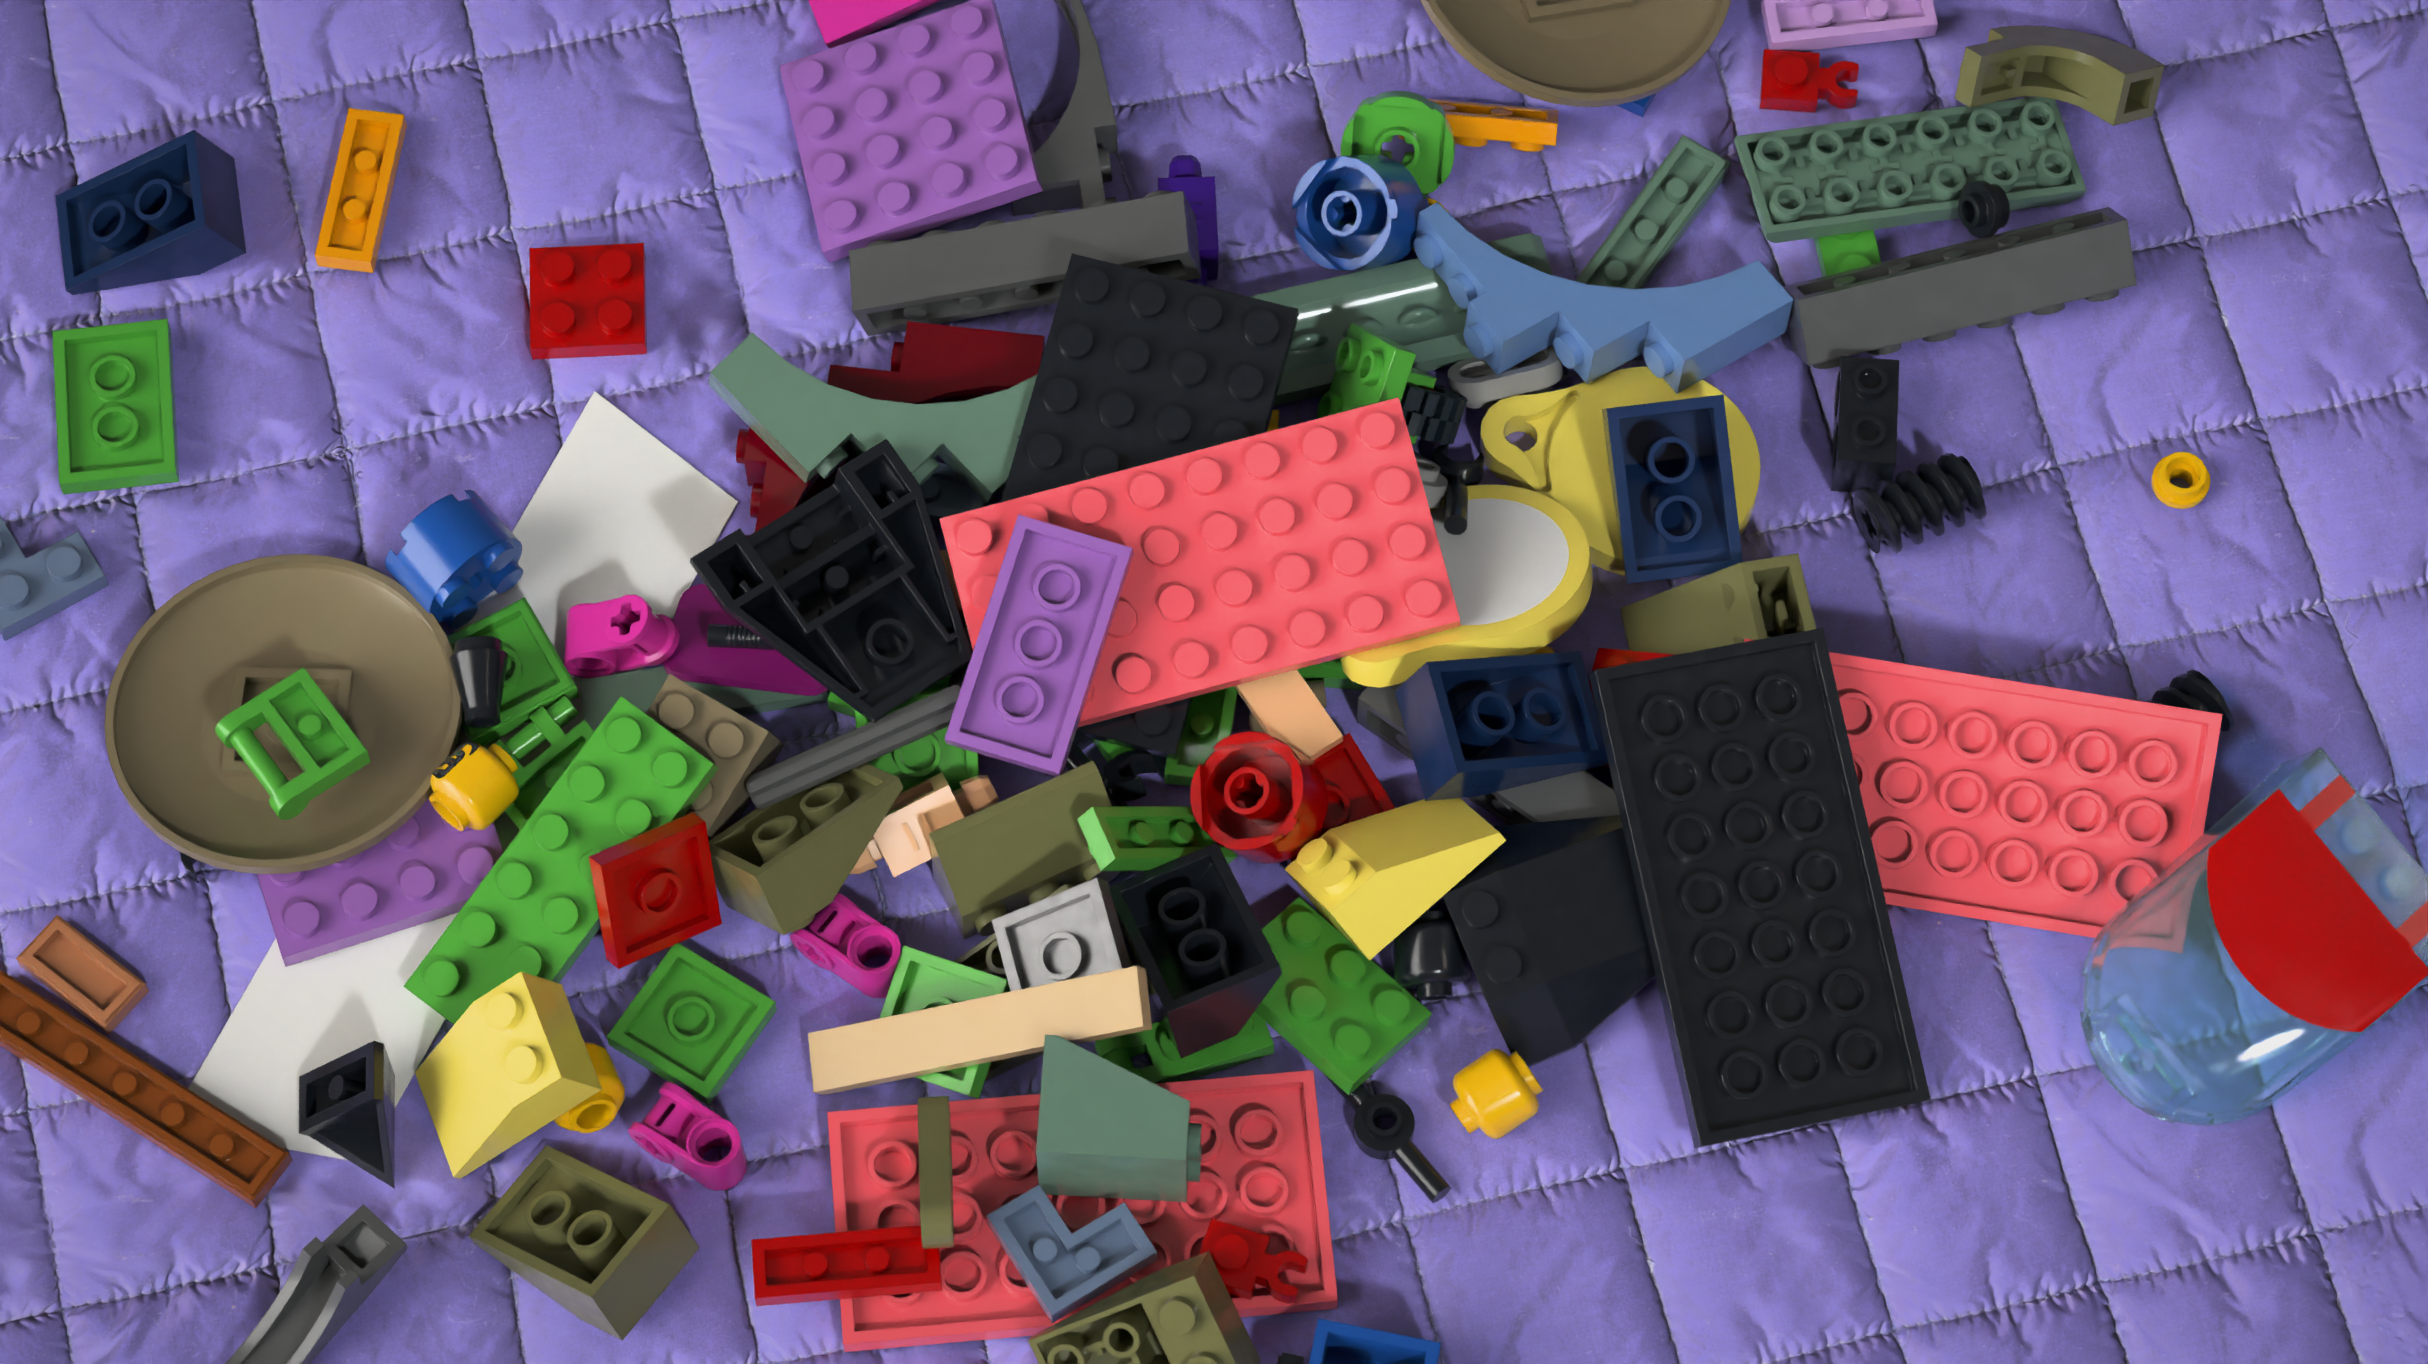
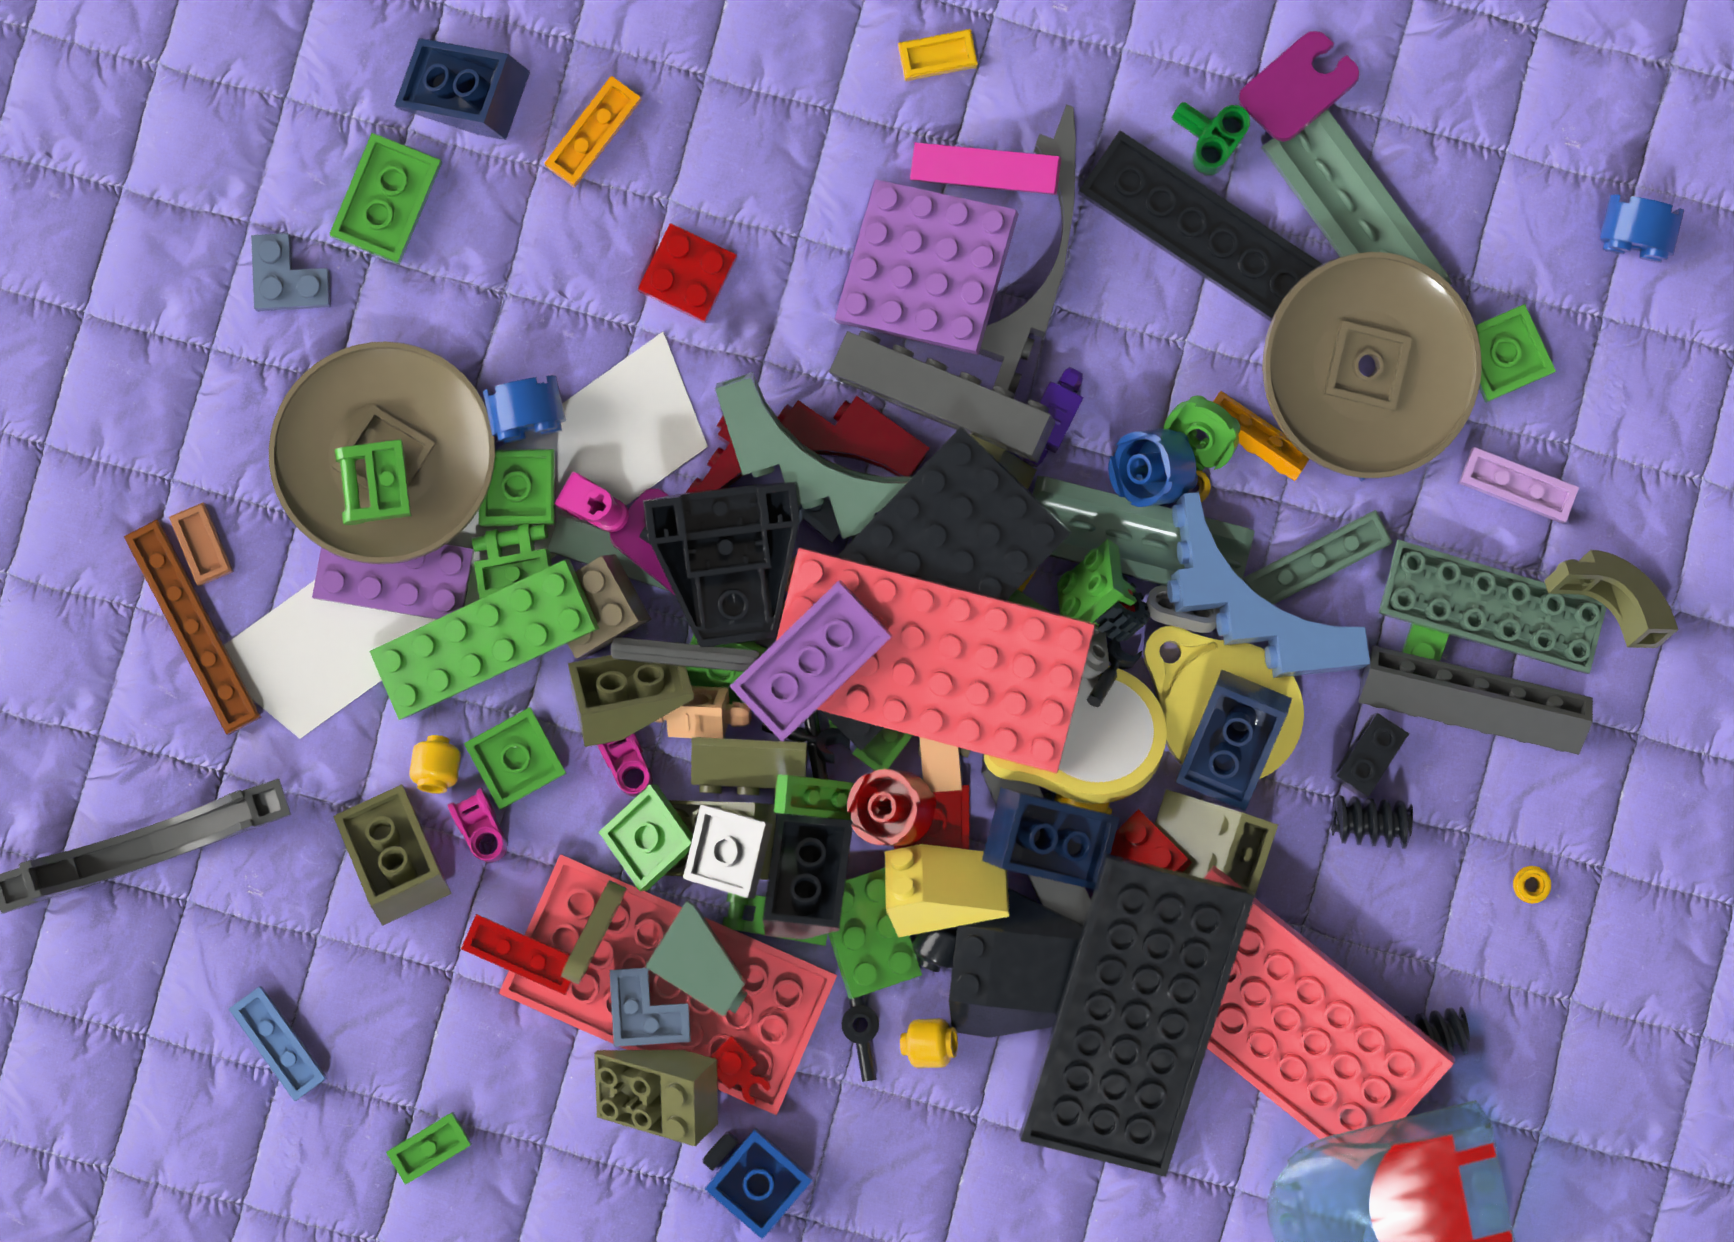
camera: 25 degrees right, 20 degrees up
black slope [299,1041,395,1189] -> none
light yellow slope [415,971,602,1179] -> none
yellow head [429,742,519,831] -> none
black cone [449,636,509,728] -> none
red plate [589,812,722,969] -> none
tan tile [808,966,1152,1095] -> none
red plate [1759,49,1859,113] -> none
black plate [1958,180,2010,238] -> none

